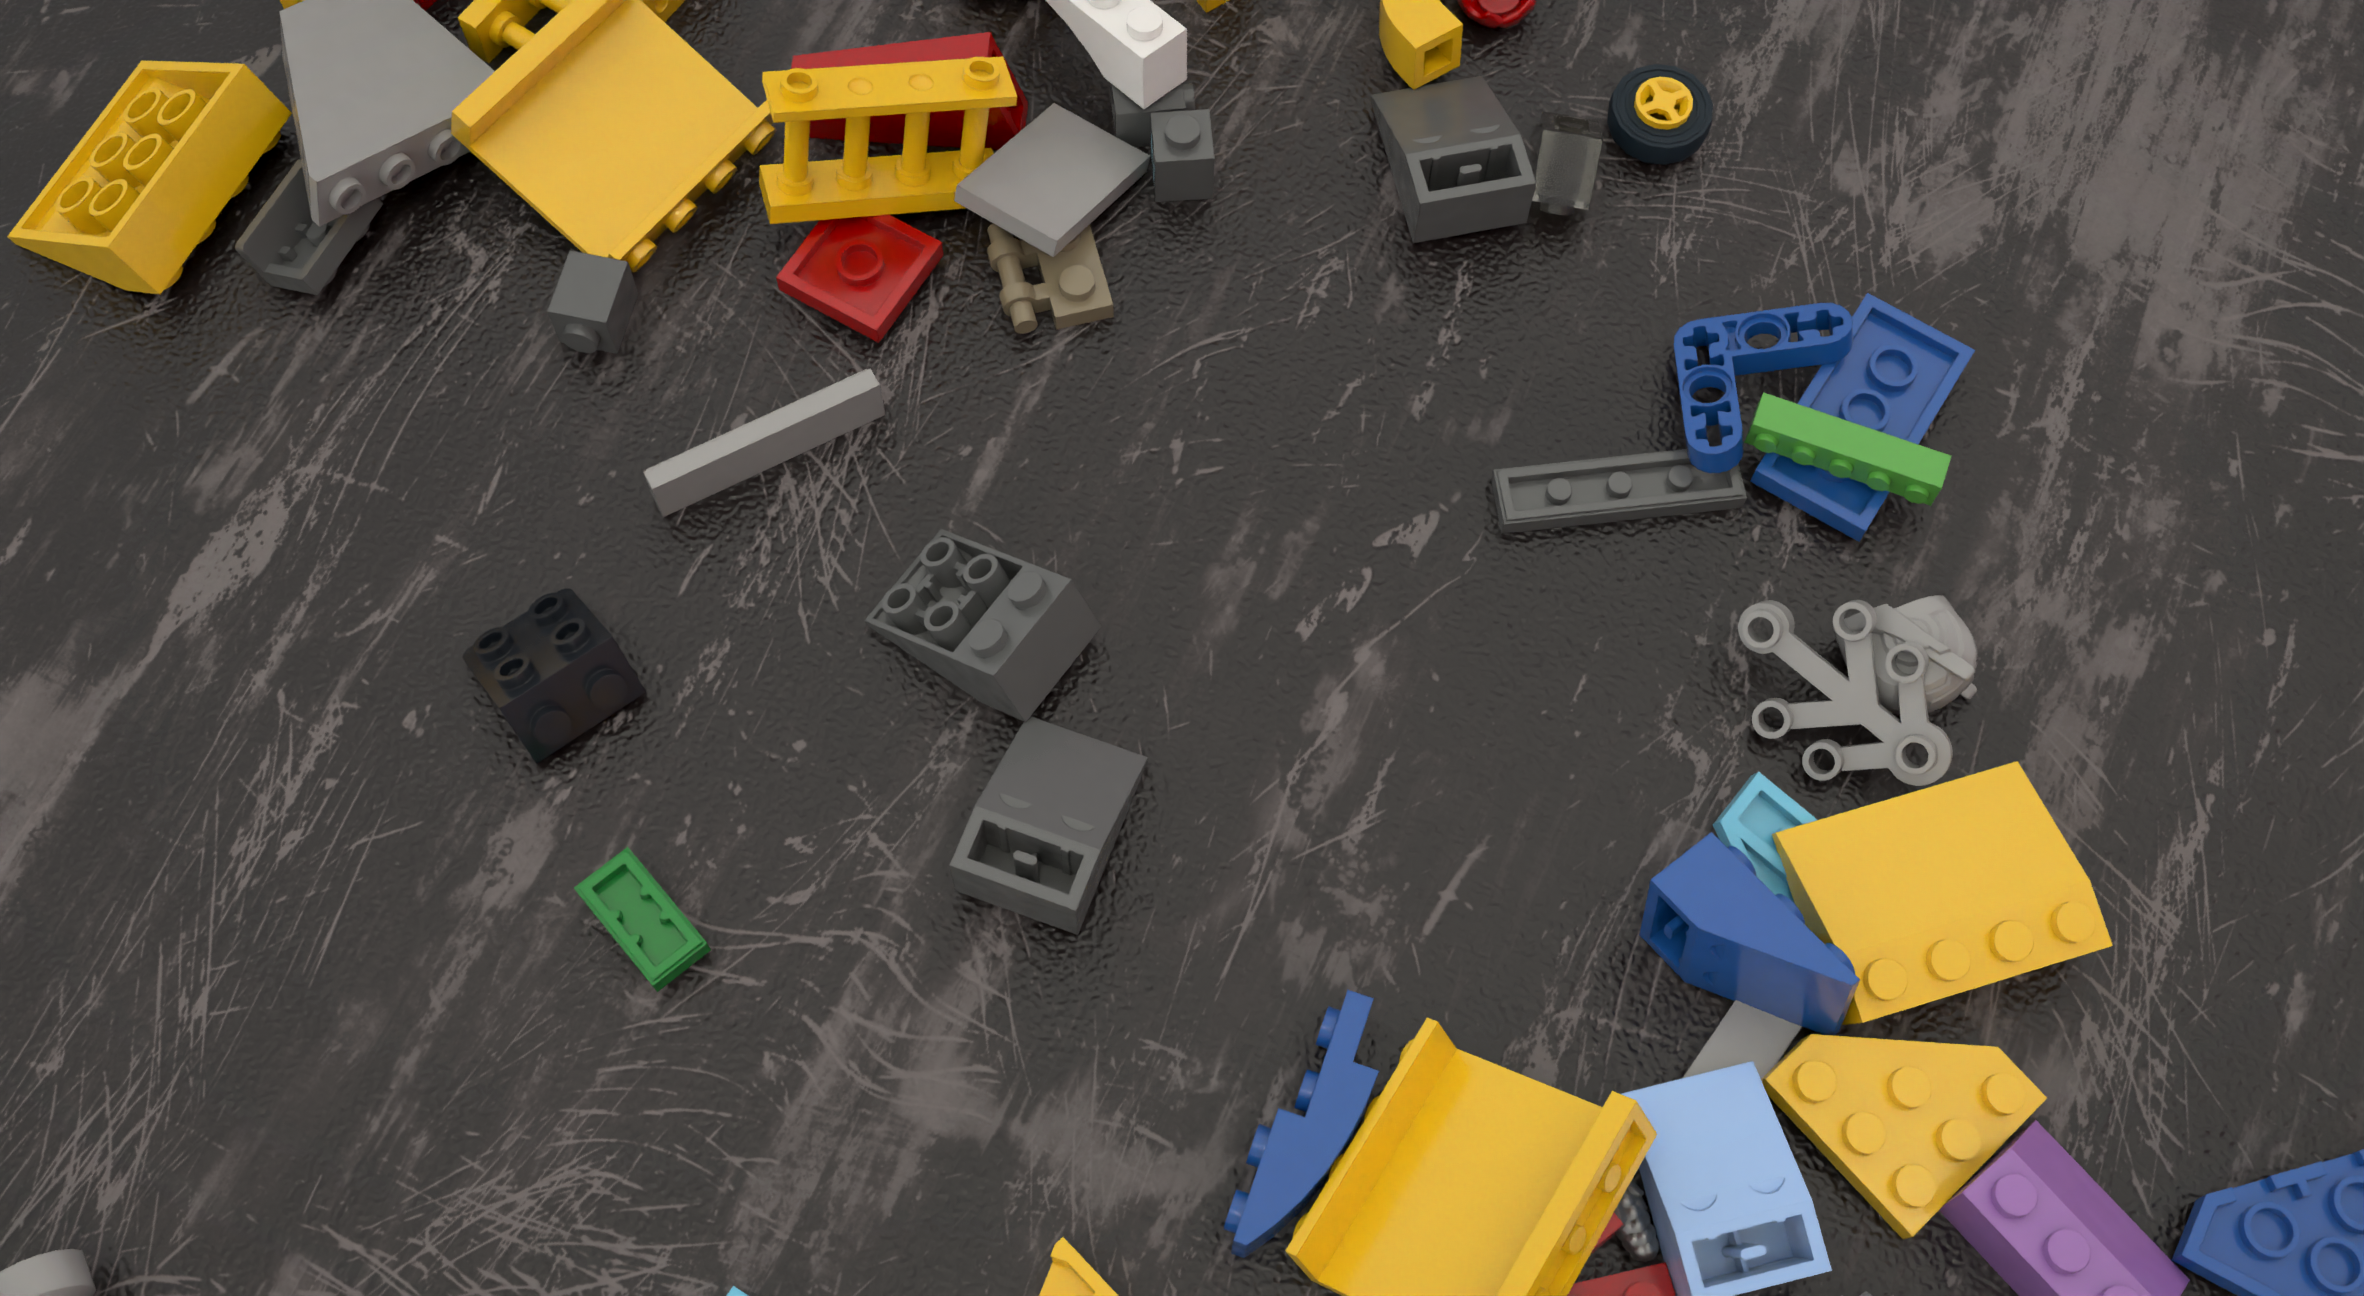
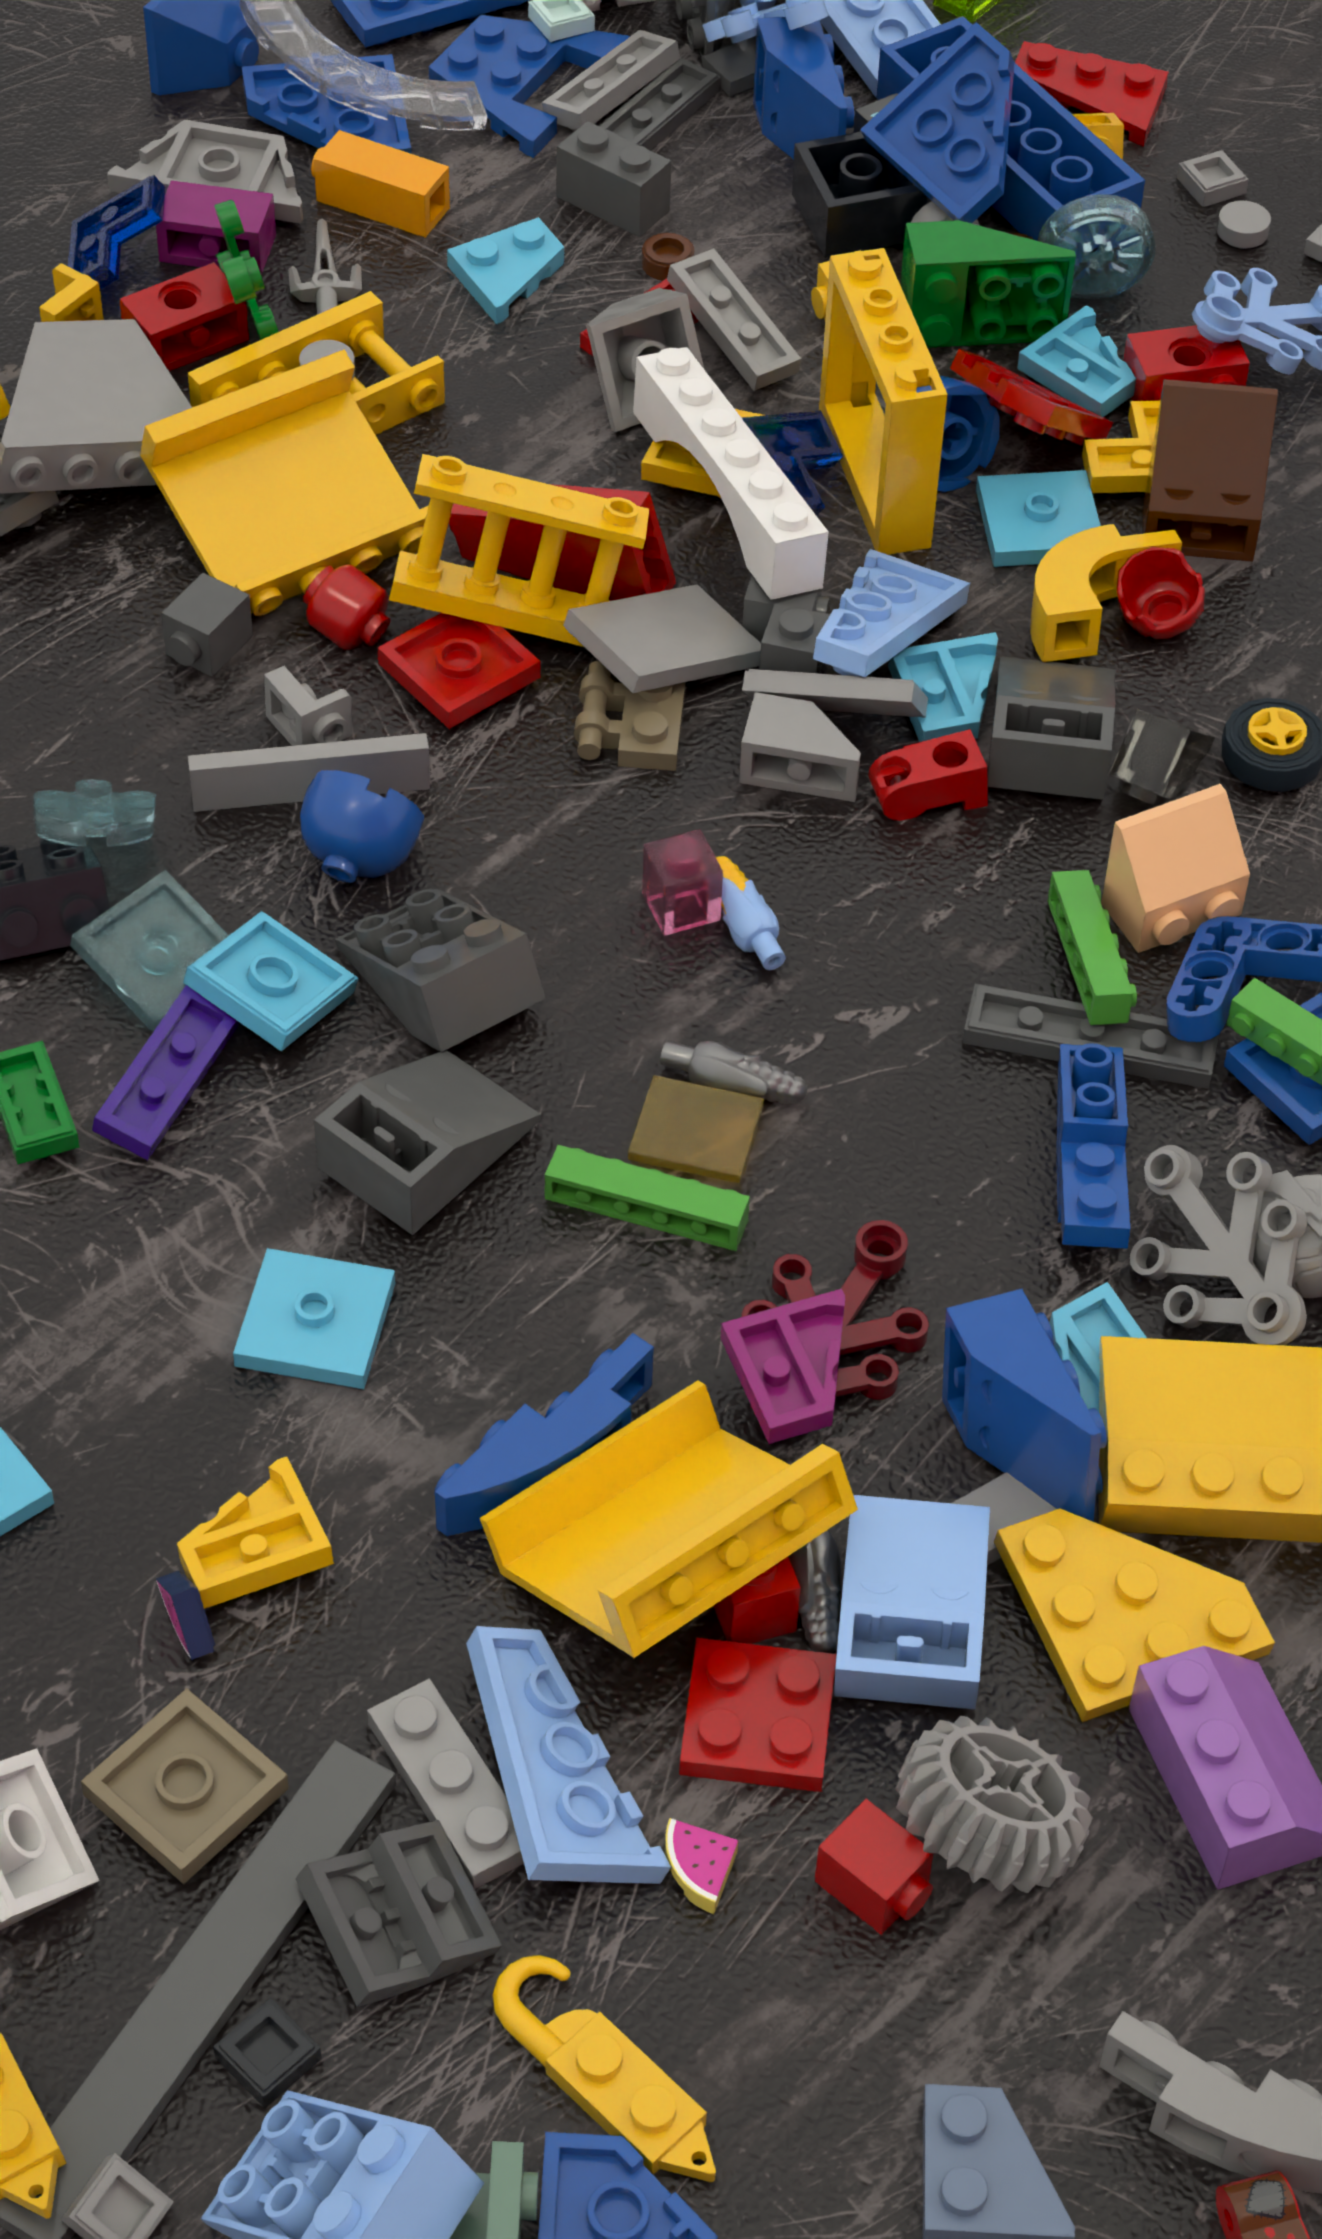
camera: 20 degrees right, 15 degrees down
none -> clear light blue plate [33,779,156,847]
none -> clear light blue plate [70,870,229,1032]
none -> dark purple plate [92,985,239,1160]
none -> medium azure plate [183,911,359,1051]
none -> medium azure plate [233,1248,395,1389]
none -> light grey bracket [264,666,353,746]
none -> blue cylinder [300,770,424,883]
none -> red head [303,564,391,650]
none -> bright green piece [545,1145,750,1251]
none -> clear yellow piece [628,1075,764,1184]
none -> clear pink brick [642,829,723,936]
none -> flat silver piece [660,1040,808,1104]
none -> light blue piece [708,856,786,970]
none -> magenta wing [720,1289,845,1444]
none -> light grey slope [739,692,861,802]
none -> light grey tile [742,669,928,718]
none -> dark red plant [742,1220,929,1400]
none -> light blue wing [813,549,970,678]
none -> red leg [868,729,988,821]
none -> medium azure wing [888,632,998,742]
none -> bright green piece [1047,870,1137,1025]
none -> blue slope [1057,1043,1131,1249]
none -> light nougat slope [1101,784,1250,953]

